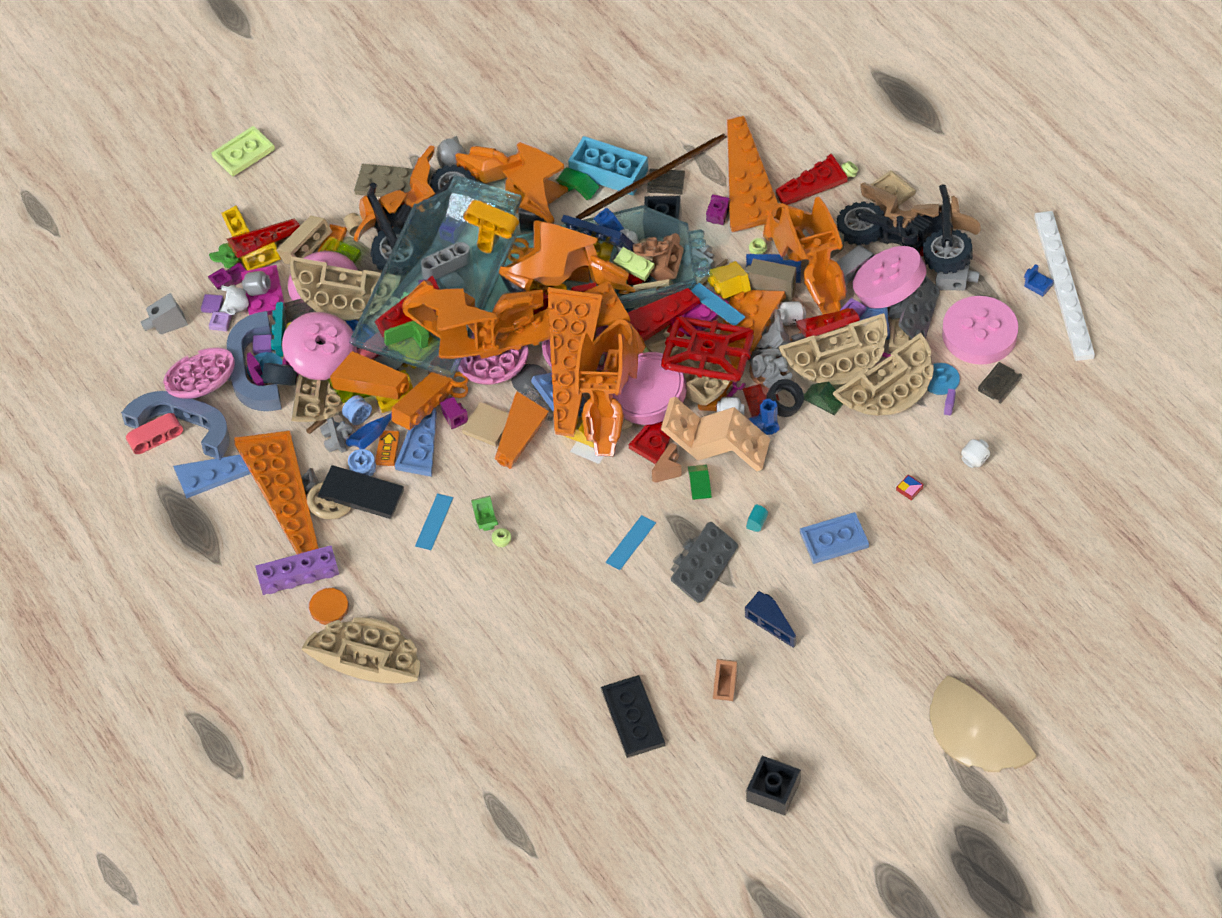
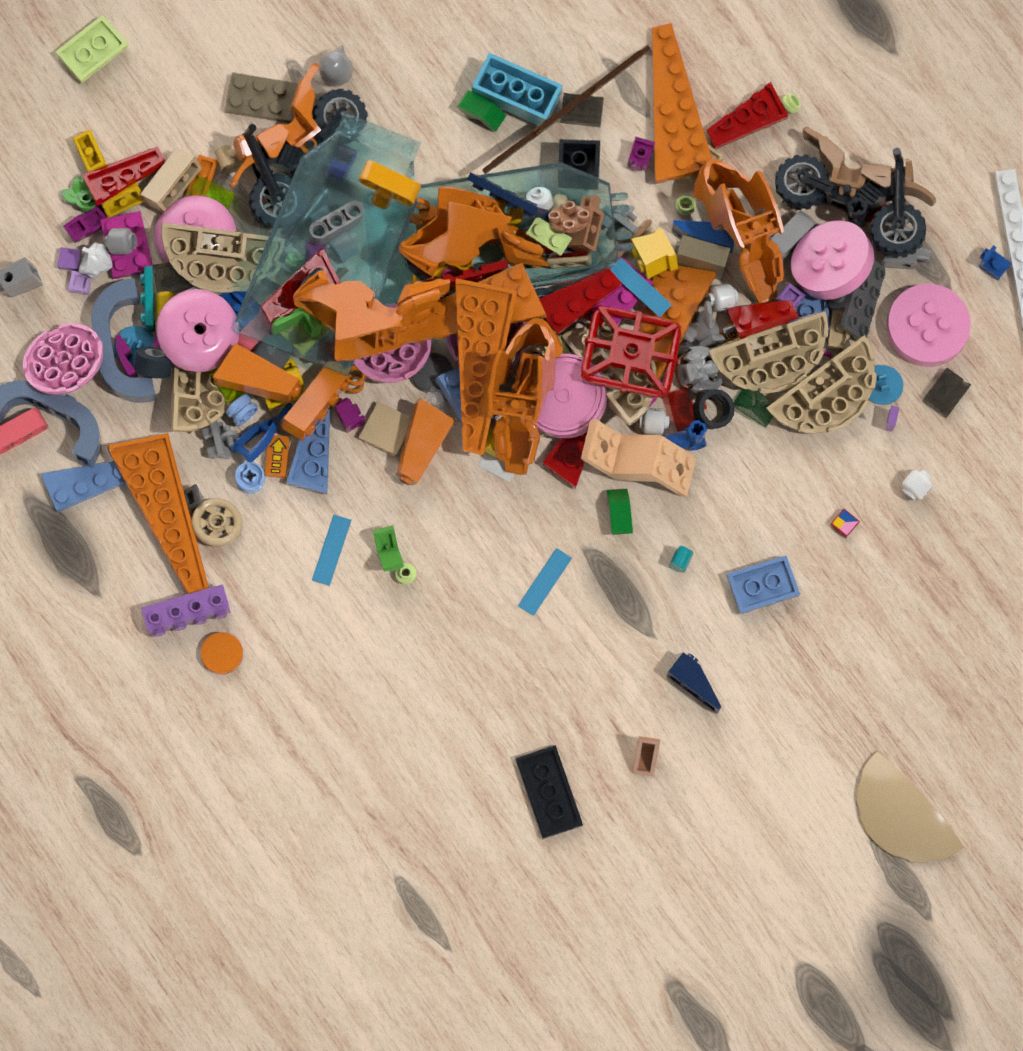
camera: 10 degrees left, 20 degrees up
medium lavender tile [253,334,273,354] -> none
tan brick [302,617,420,684] -> none
black tile [318,465,404,519] -> none
orange piece [455,142,568,235] -> none
blue bracket [593,208,624,232] -> none
nougat slope [652,442,682,482] -> none
dark grey bracket [670,522,738,603] -> none
black brick [746,755,801,816] -> none
tan tile [870,170,916,206] -> none

